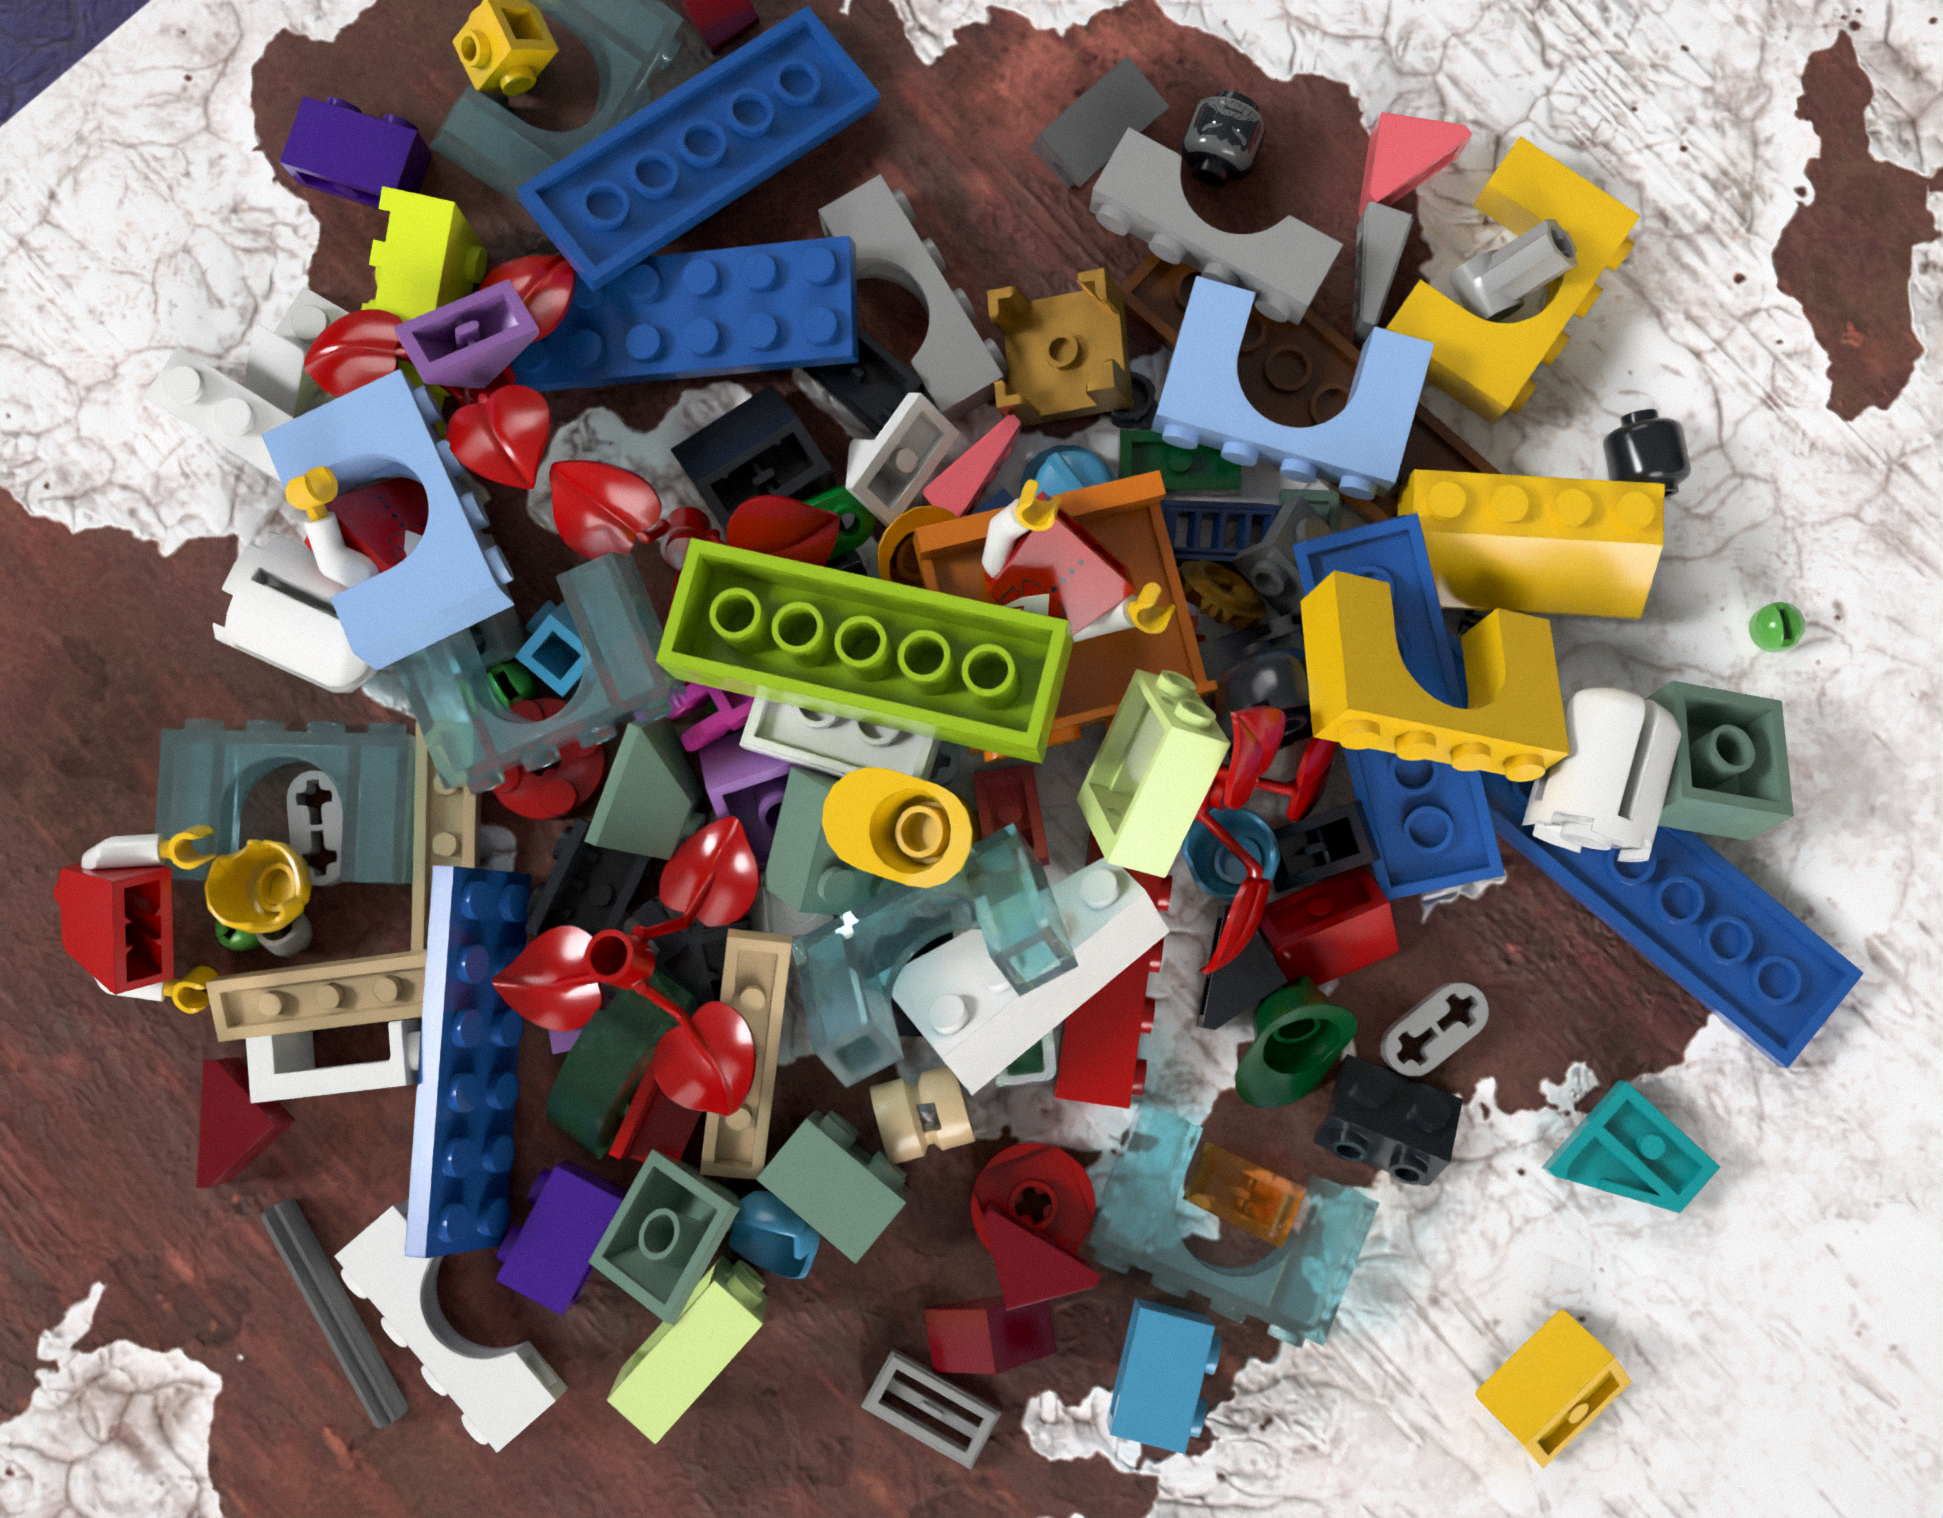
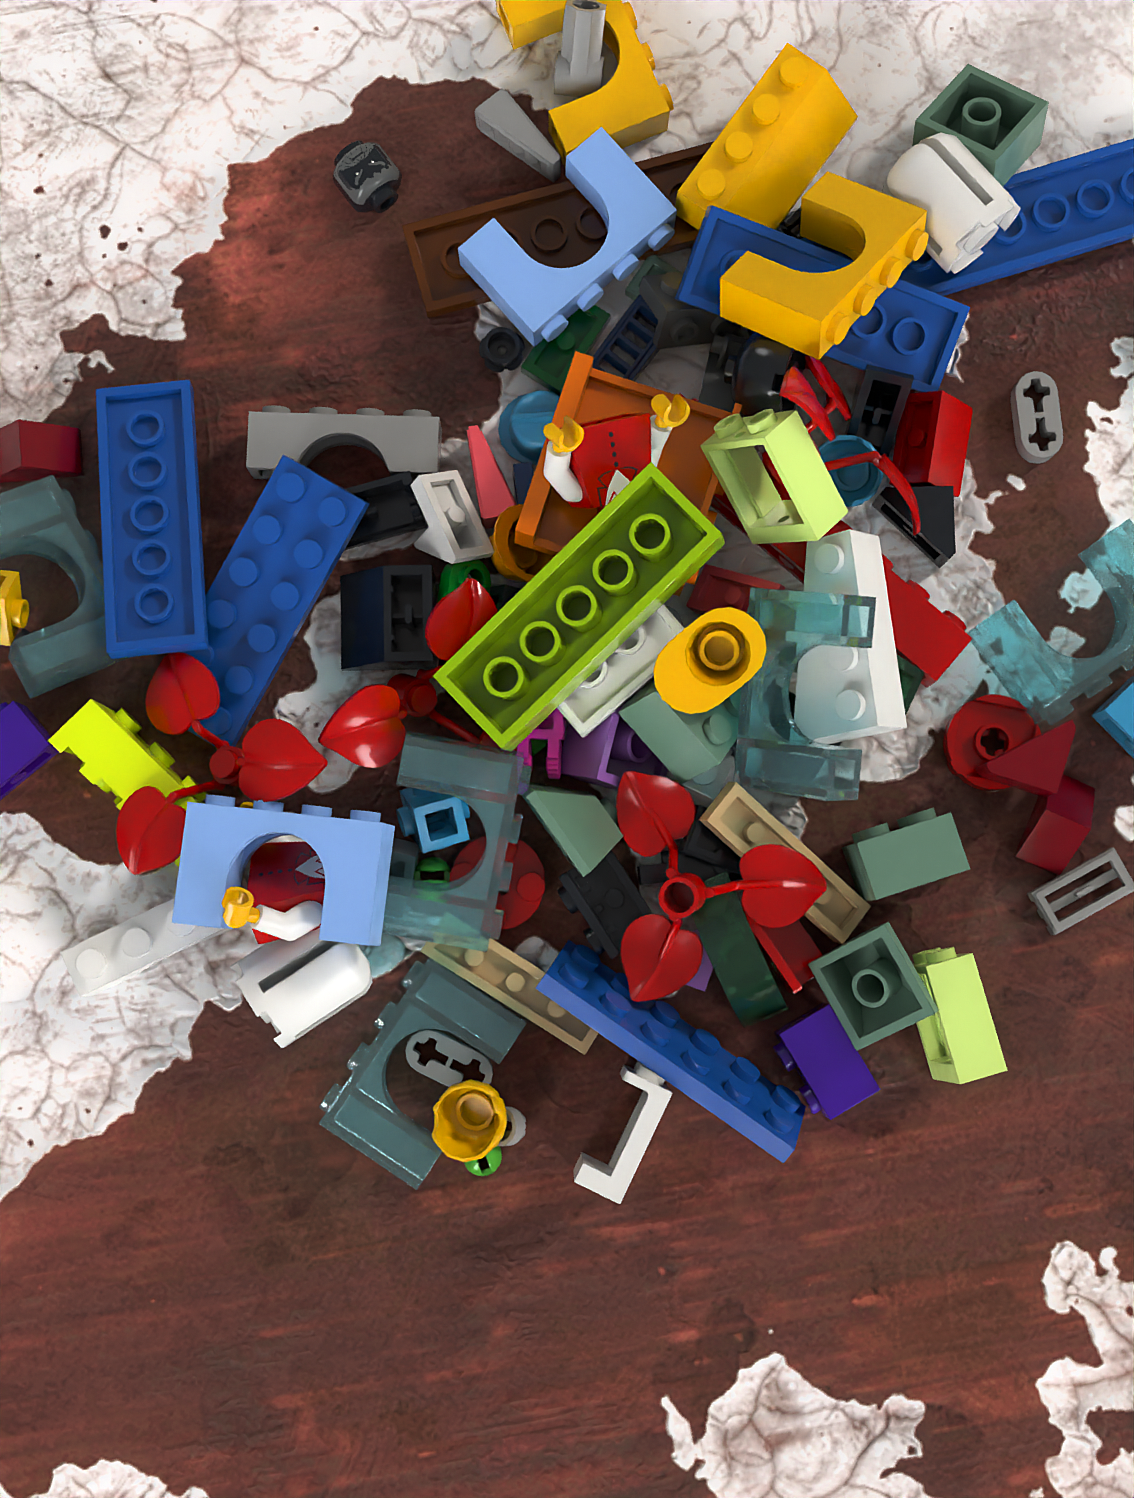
camera: 60 degrees left, 0 degrees up
red torso [53,825,219,1014] -> none
dark red slope [196,1057,296,1188] -> none
tan plate [206,949,427,1042] -> none
white slope [243,286,349,419] -> none
dark grey axle [261,1198,408,1429] -> none
white arch [334,1199,568,1452] -> none
medium lavender slope [394,279,539,389] -> none
dark azure hair [728,1191,820,1279] -> none
tan wheel [870,1065,976,1165] -> none
pearl gold panel [987,268,1133,427] -> none
dark grey hinge [1029,55,1170,189] -> none
light grey arch [1089,127,1343,325] -> none
pearl gold gear [1178,560,1267,630] -> none
clear orange slope [1182,1141,1307,1248] -> none
dark green piece [1235,975,1357,1108] -> none
black bracket [1313,1054,1463,1186] -> none
coral slope [1358,112,1473,217] -> none
black head [1603,409,1691,498] -> none
bright green hinge [1749,602,1805,652] -> none

